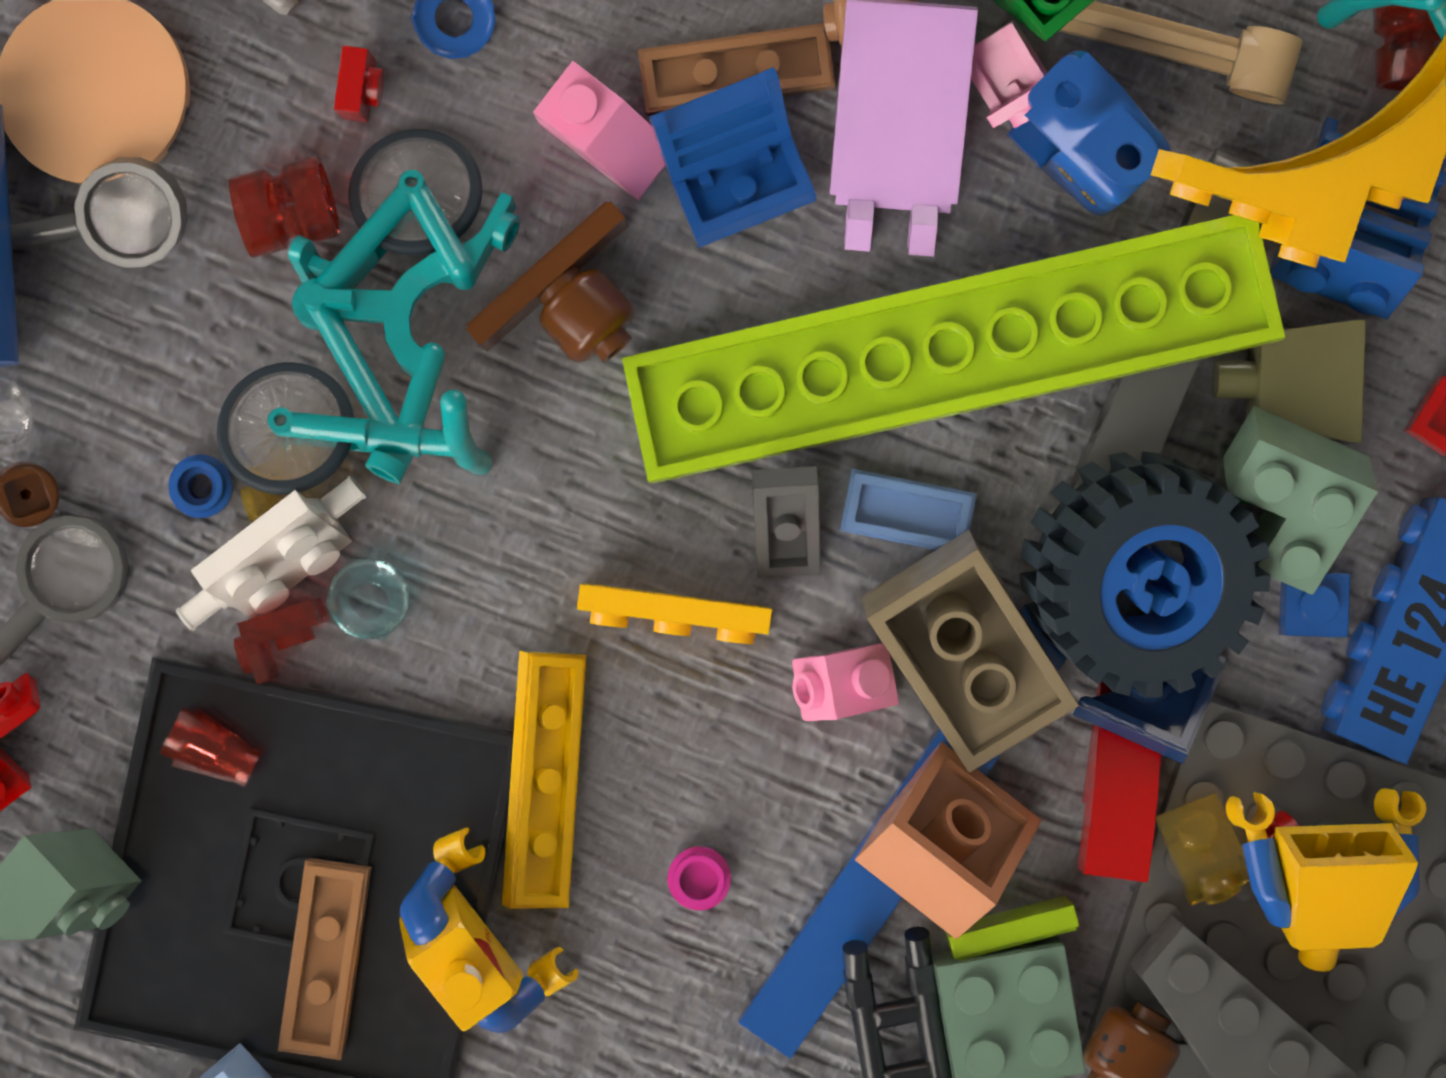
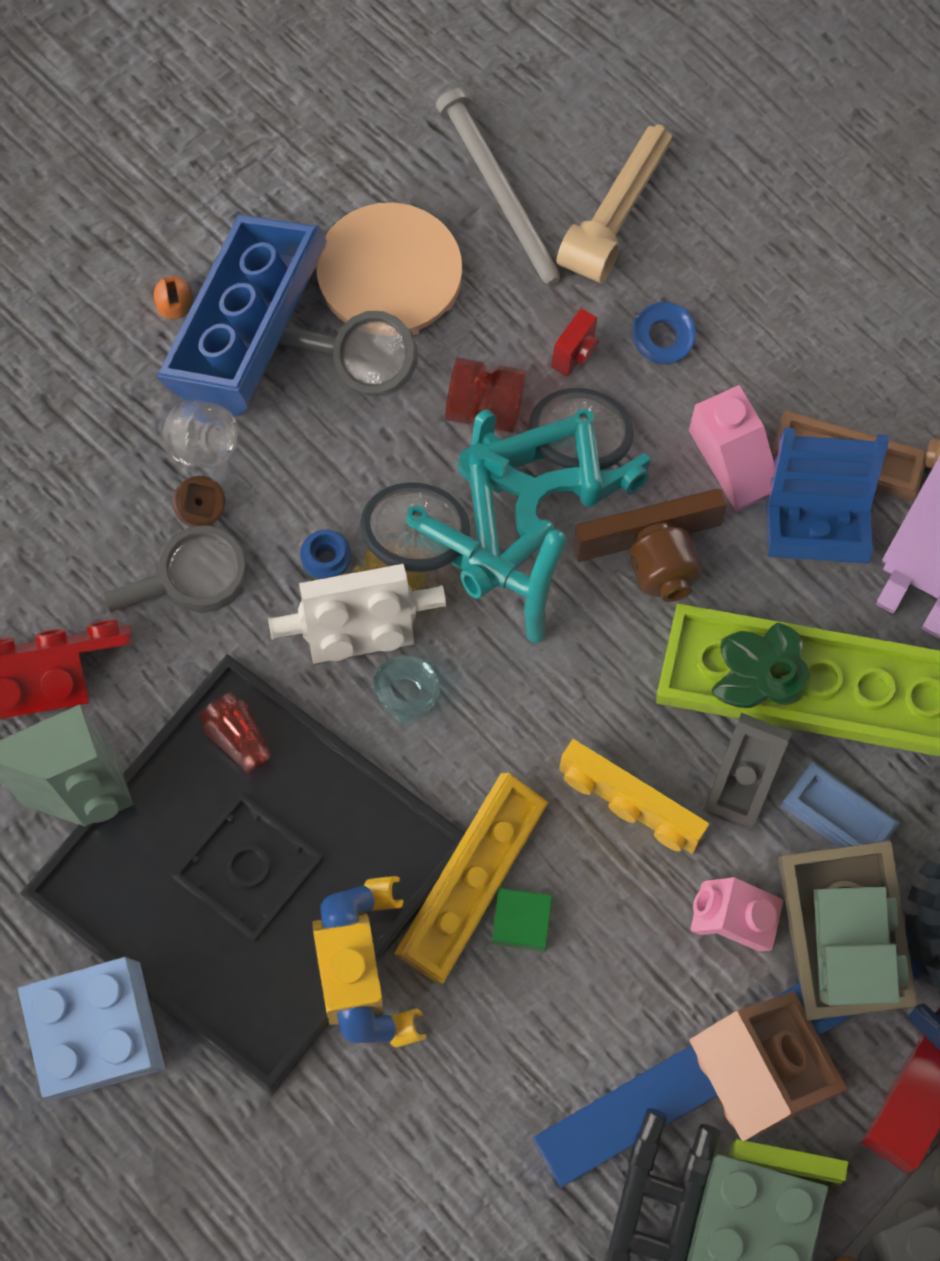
camera: 25 degrees right, 20 degrees down
clear red bracket [234,597,328,684] -> none
medium nougat tile [278,858,372,1060] -> none
dark pink plate [667,846,731,911] -> none
none -> green tile [491,888,552,952]
none -> dark green plate [712,623,810,708]
none -> sand green brick [814,887,908,1006]

